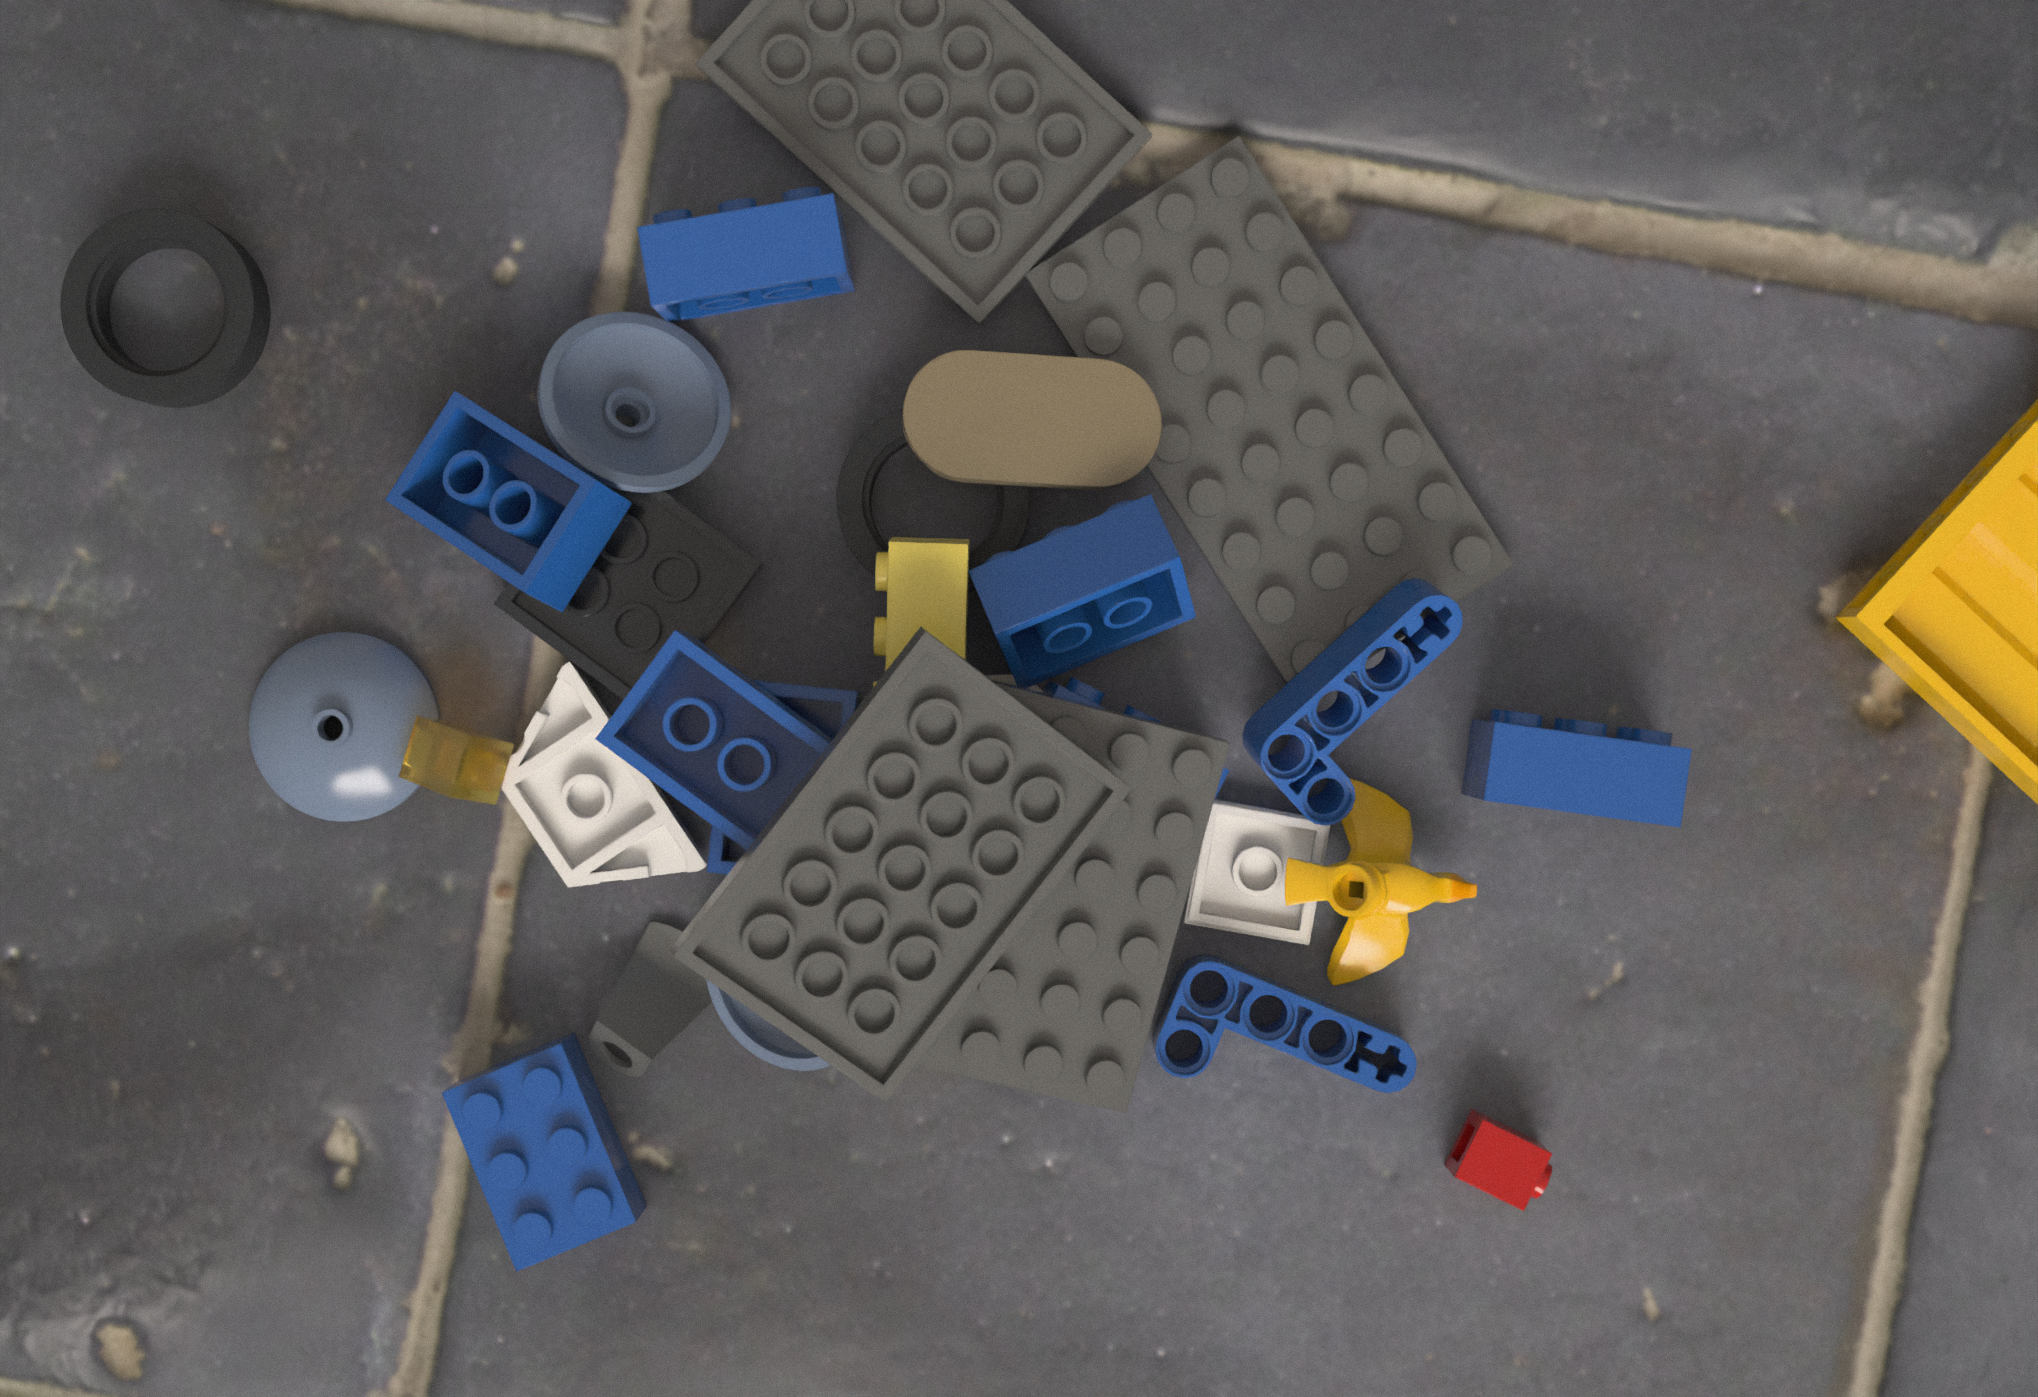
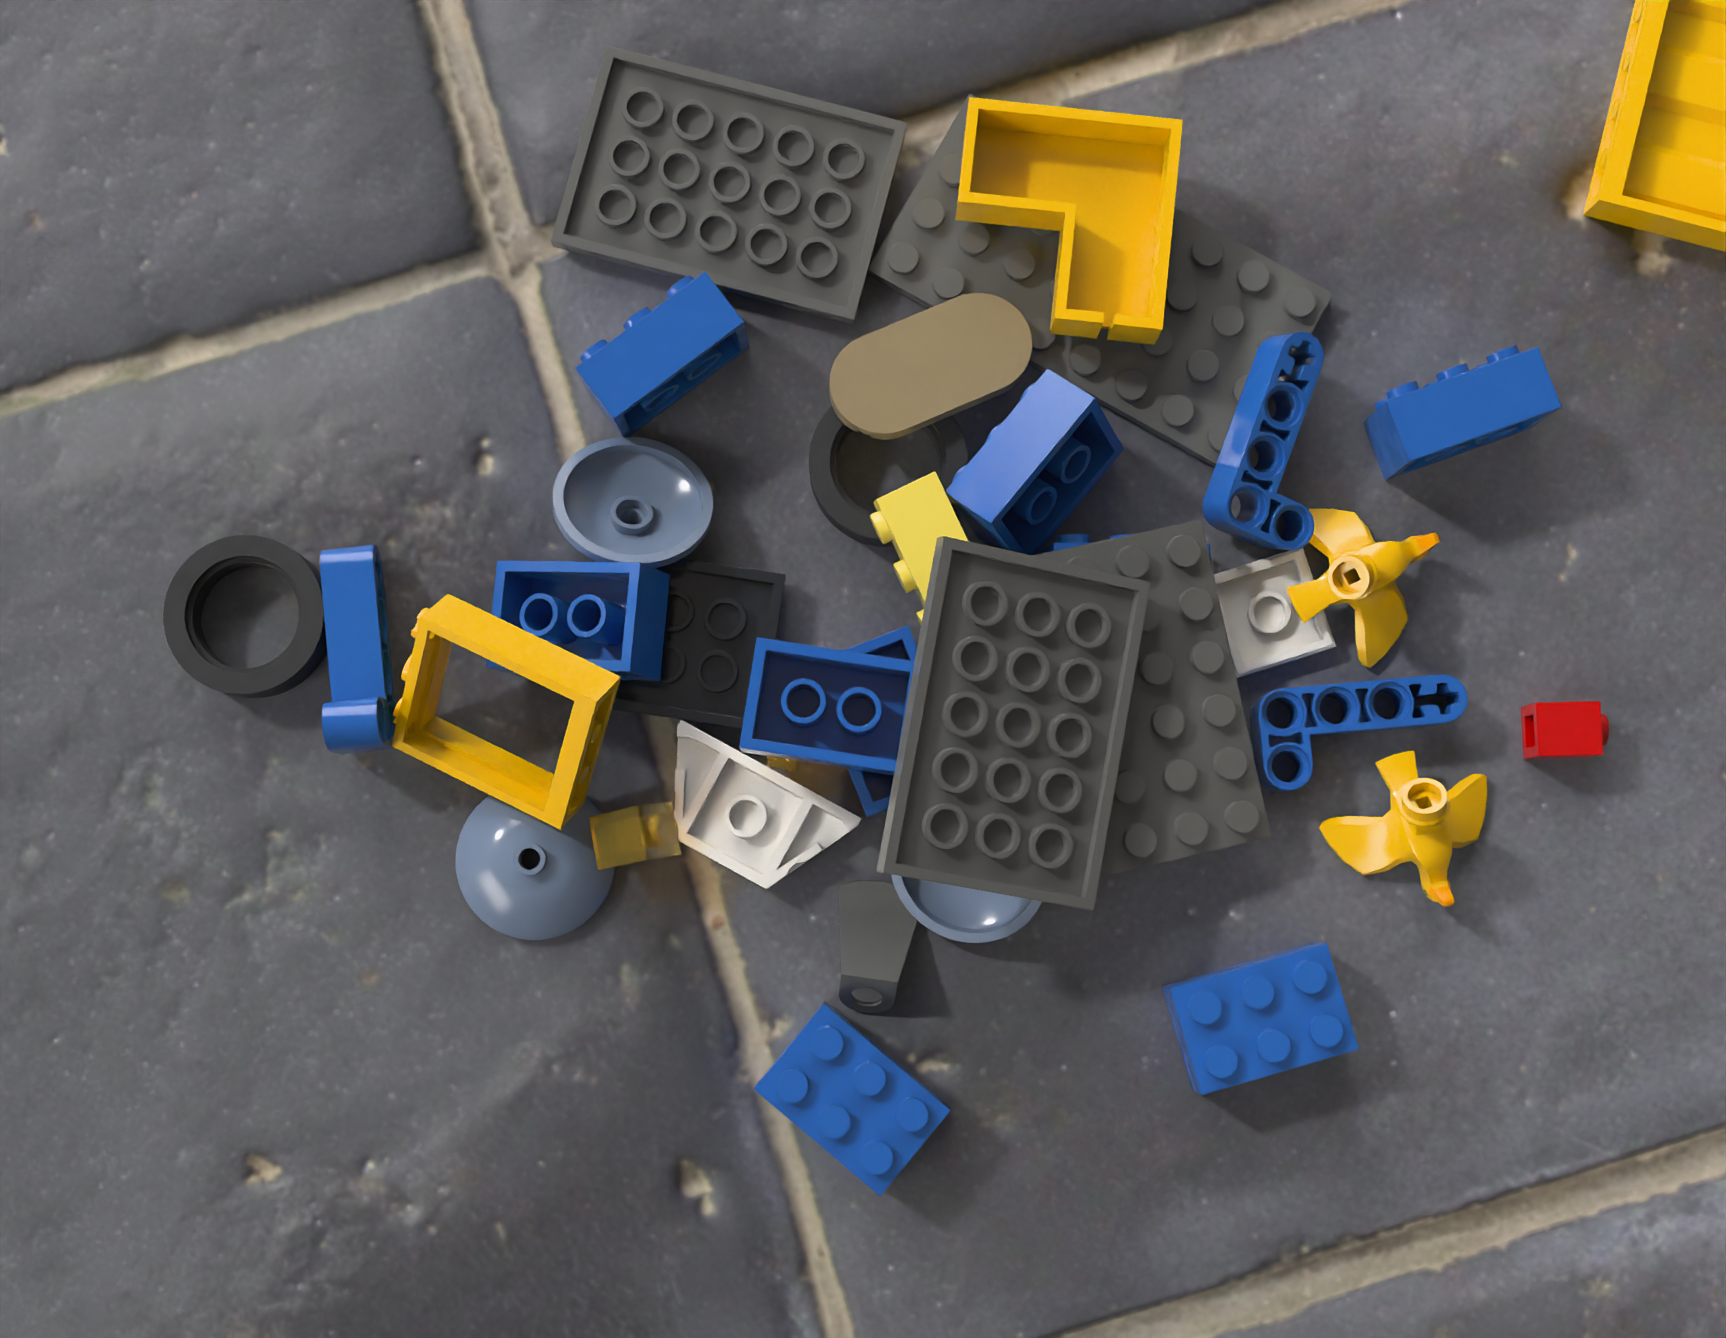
camera: 25 degrees left, 5 degrees down
none -> blue beam [320,544,396,755]
none -> yellow window [392,594,621,830]
none -> yellow piece [955,97,1183,345]
none -> blue brick [1161,942,1359,1095]
none -> yellow animal [1319,751,1487,907]

